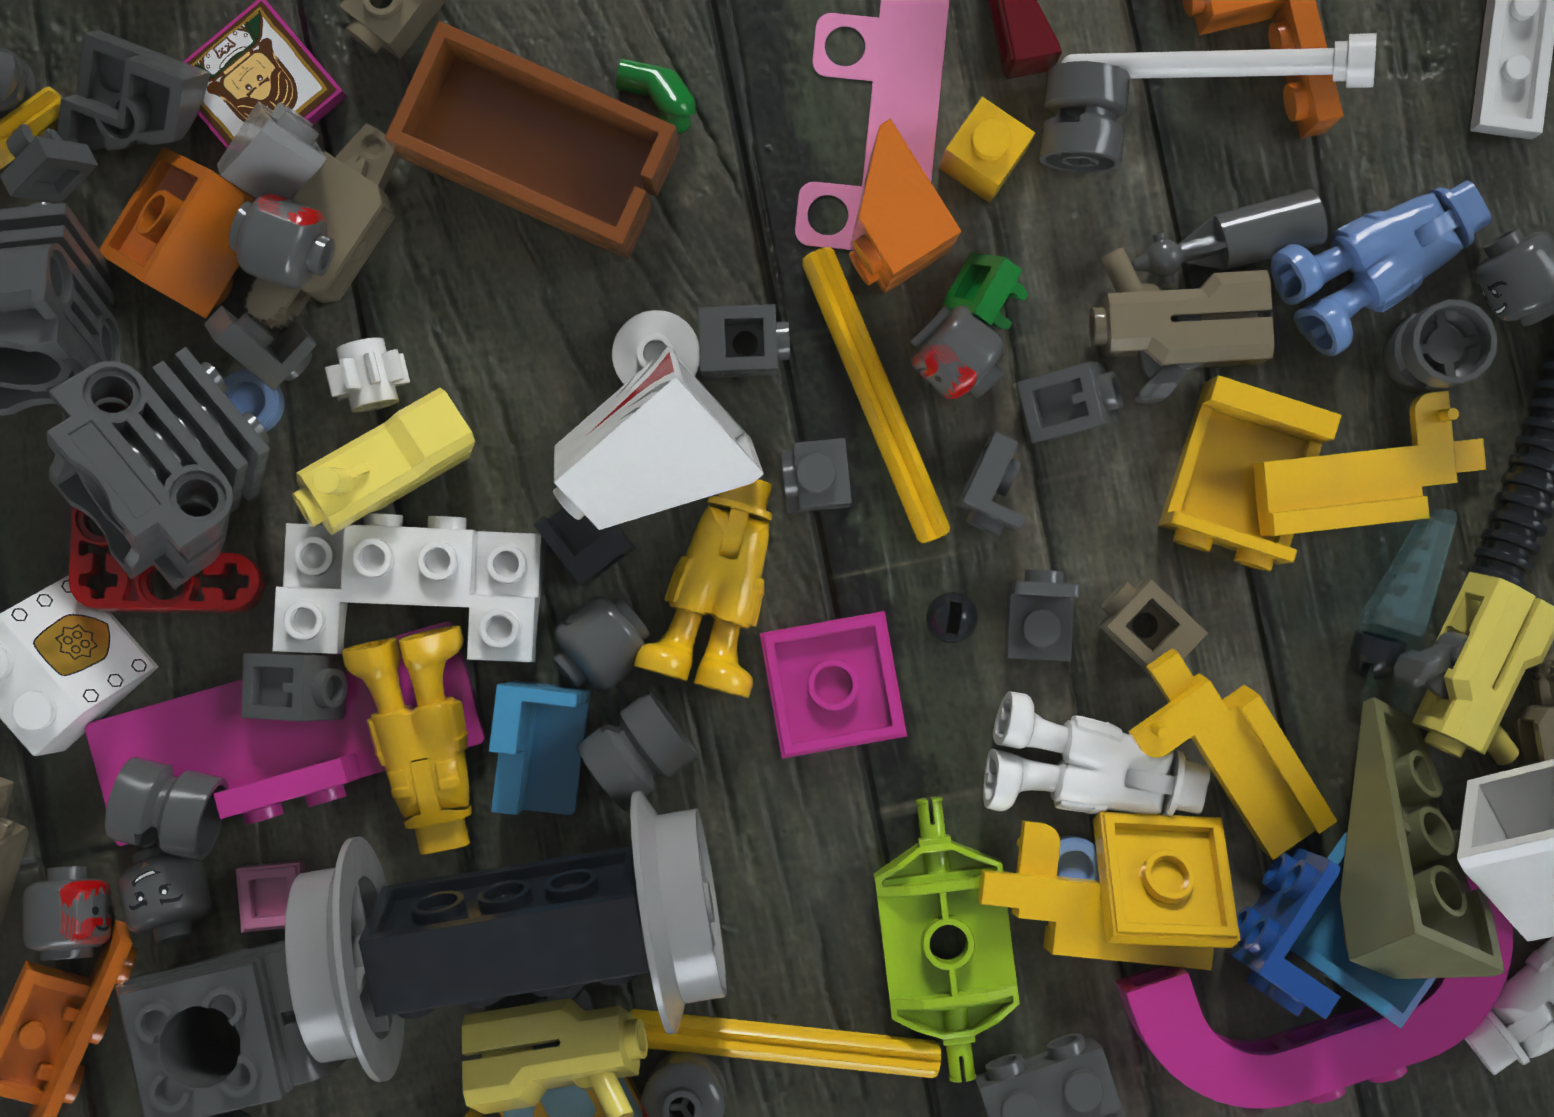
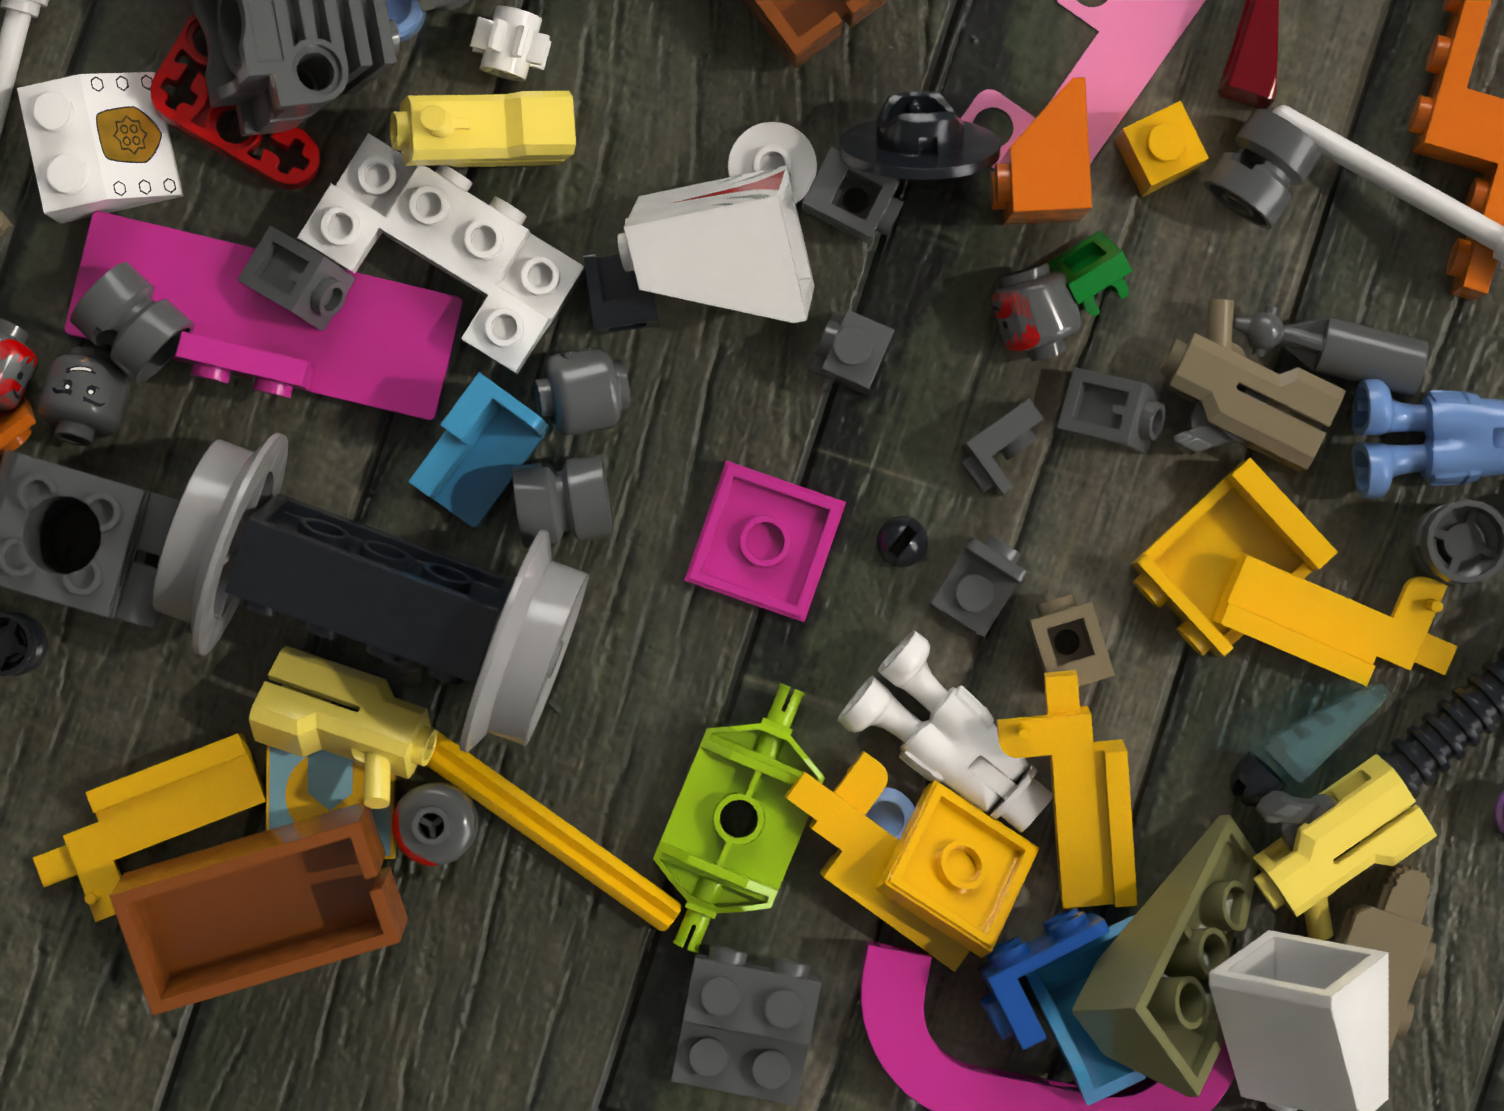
camera: 25 degrees right, 0 degrees up
bright pink tile [236,860,306,933] -> none
yellow piece [342,625,472,854] -> none
yellow piece [634,479,773,698] -> none
yellow axle [802,247,950,543] -> none
none -> black piece [839,91,1000,180]

